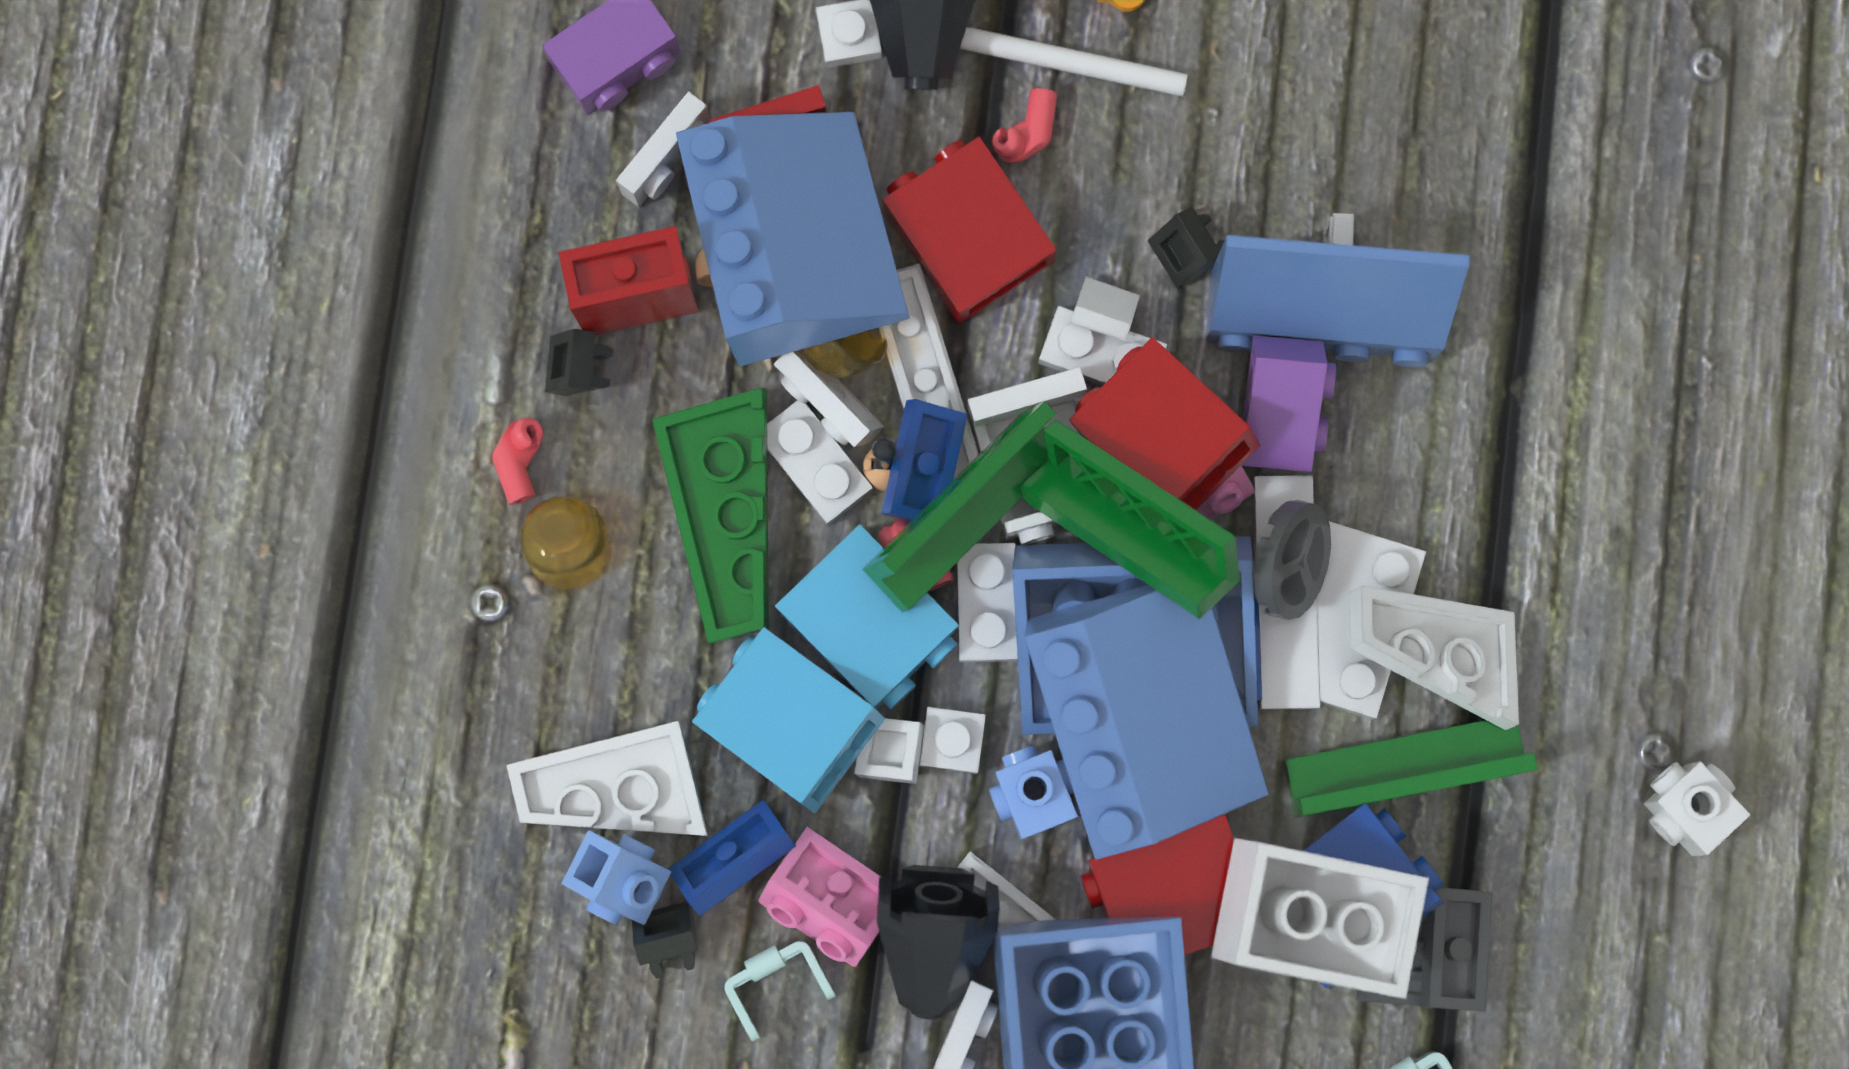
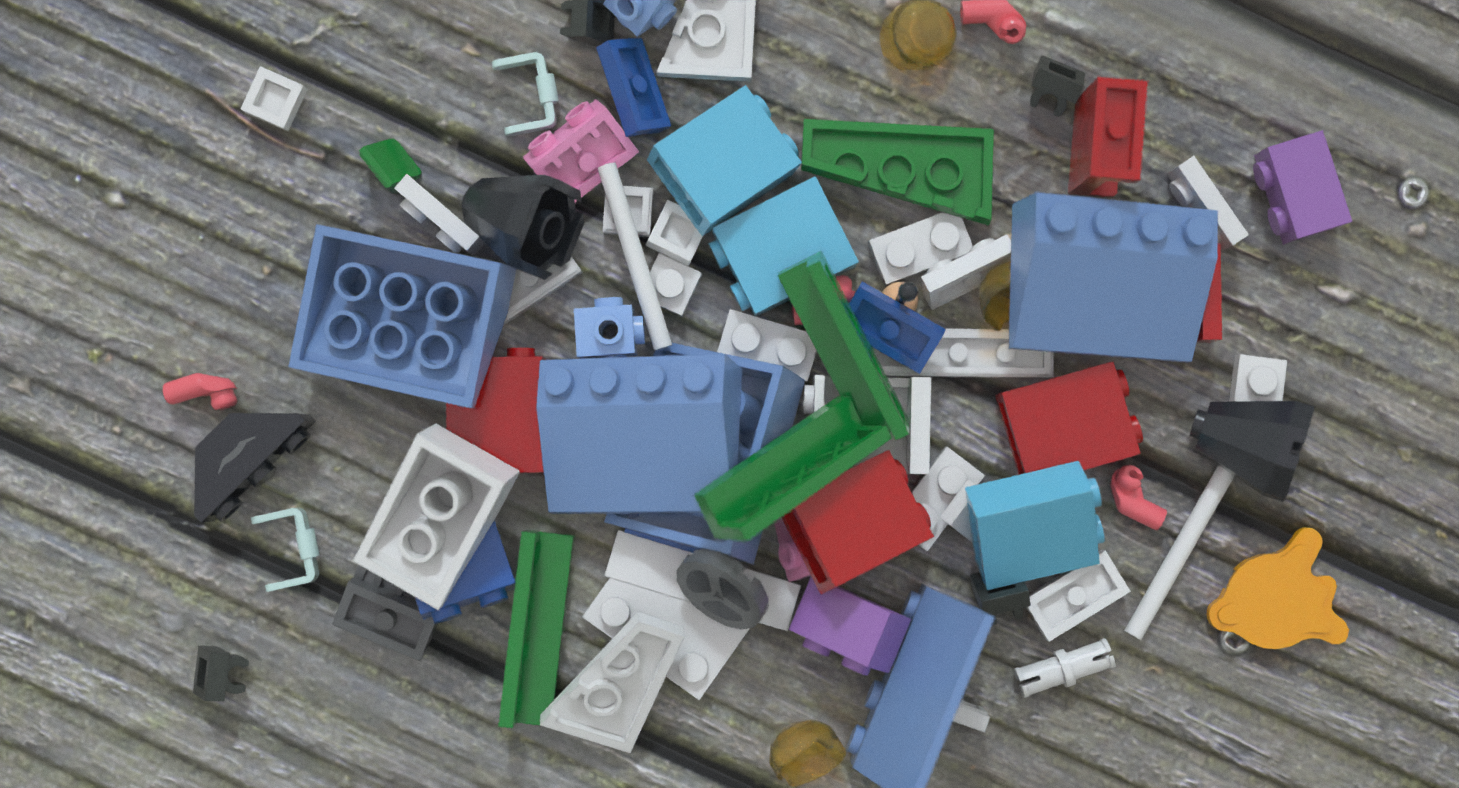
camera: 110 degrees right, 5 degrees up
none -> white bar [597,162,672,351]
none -> white tile [603,186,654,237]
none -> clear yellow hair [769,720,846,787]
none -> medium azure brick [965,461,1105,590]
none -> white pin [1014,638,1116,698]
none -> white plate [1026,550,1131,642]

